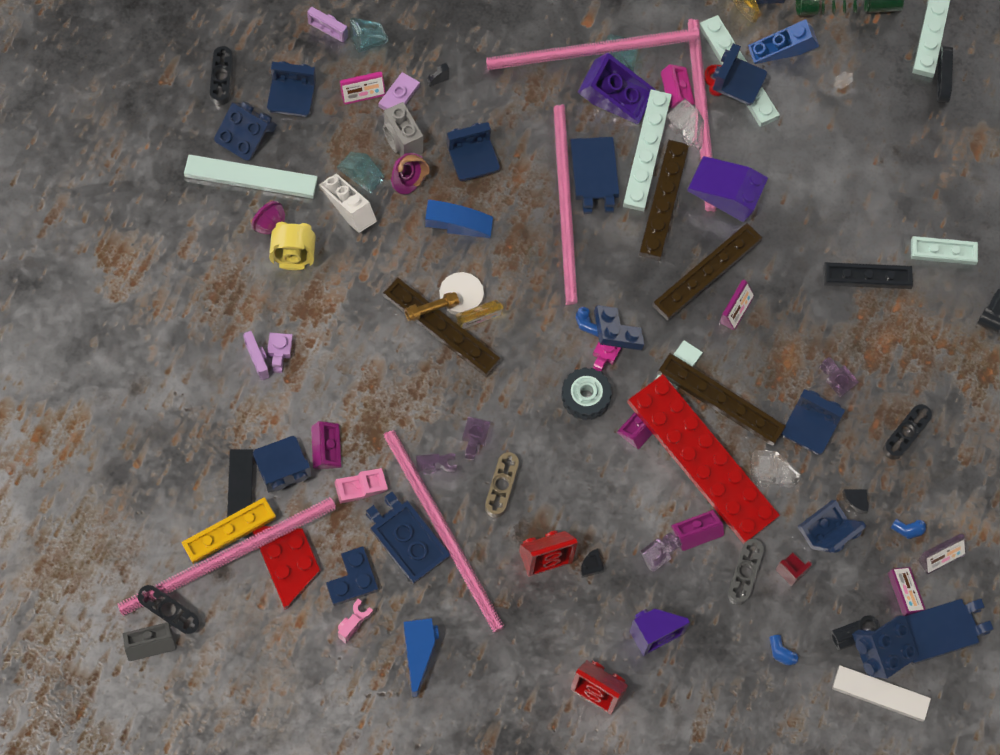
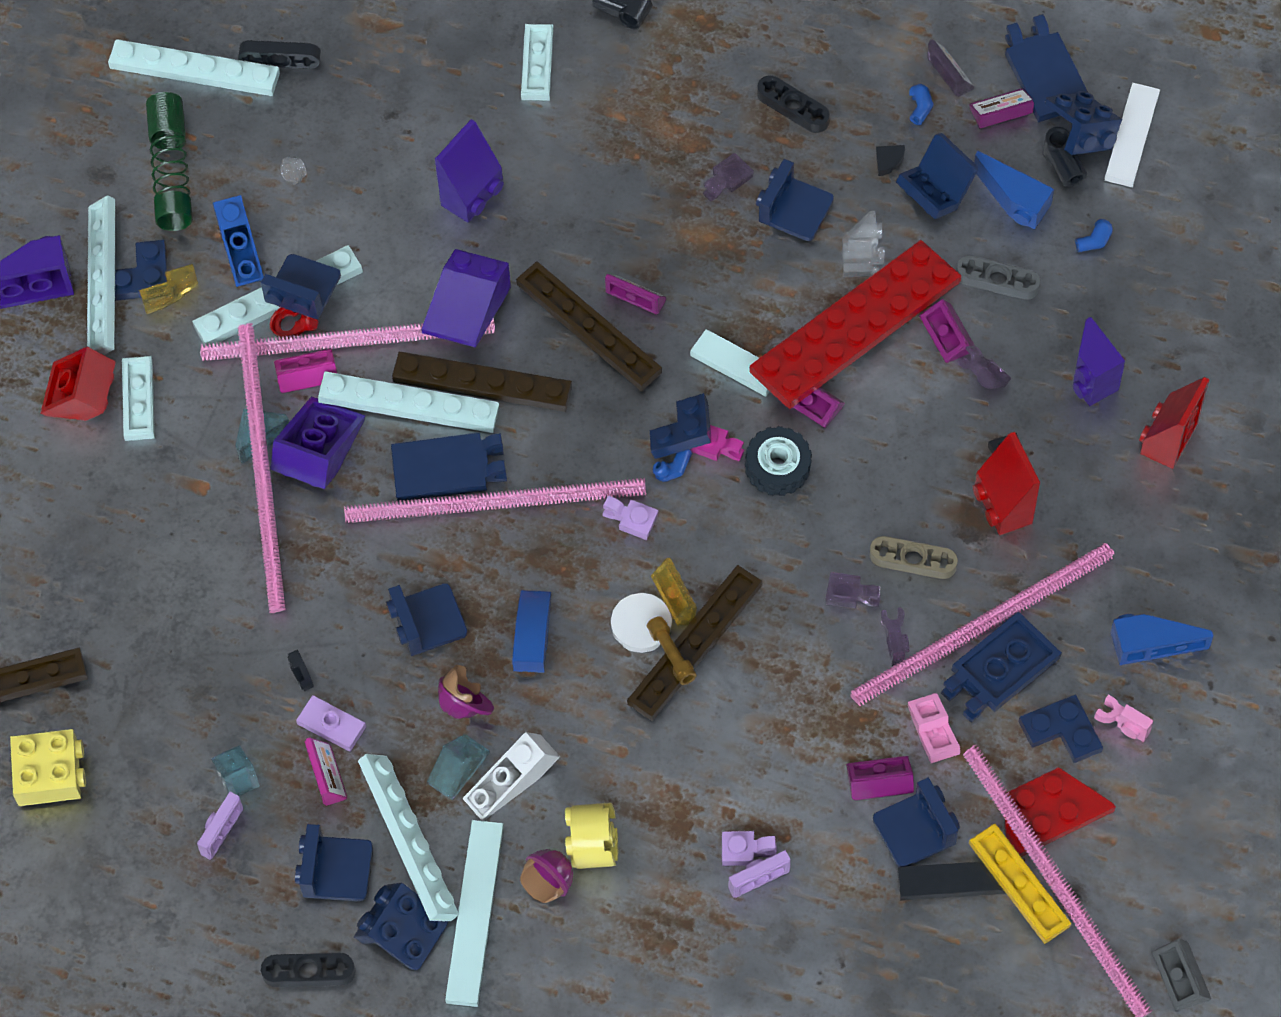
camera: 85 degrees left, 5 degrees down
black beam [137,585,199,634] -> none
light grey brick [383,102,423,156] -> none
dark brown plate [657,353,786,446] -> none
clear slope [666,99,704,151] -> none
dark red panel [775,553,812,586] -> none
black tile [823,262,913,289] -> none
none -> light aqua plate [358,754,459,921]
none -> dark purple slope [435,119,504,223]
none -> lavender plate [603,496,659,540]
none -> blue slope [974,151,1054,229]

